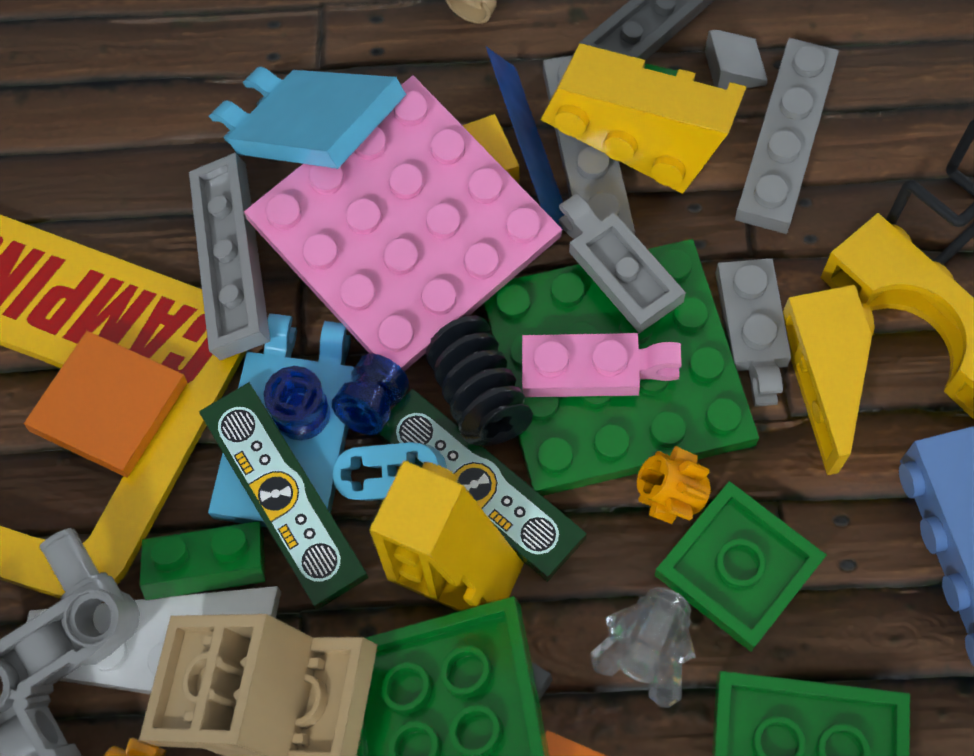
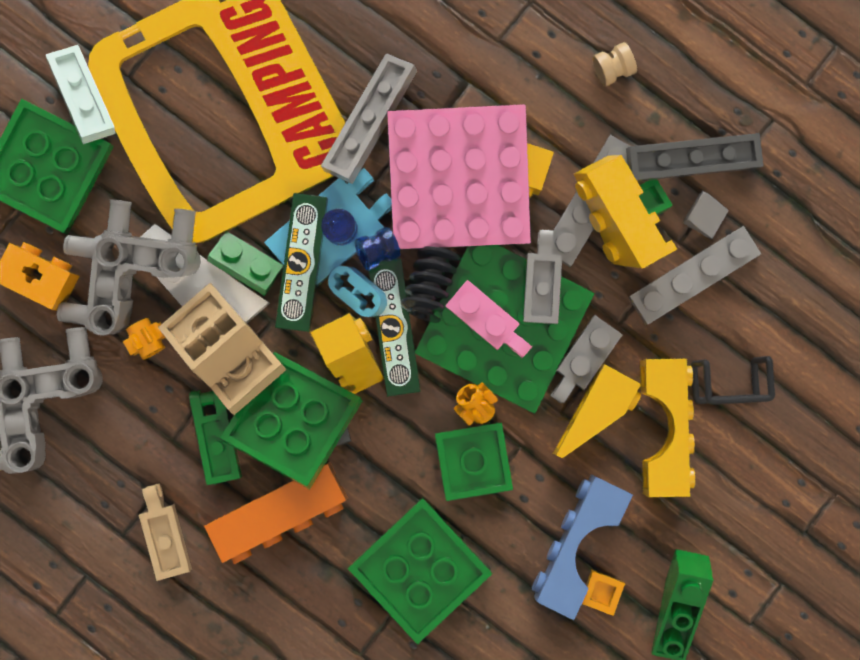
camera: 35 degrees right, 20 degrees up
orange tile [23,331,188,478] -> none
medium azure tile [209,67,406,169] -> none
blue sticker [486,46,565,229] -> none
clear rock [590,587,696,708] -> none

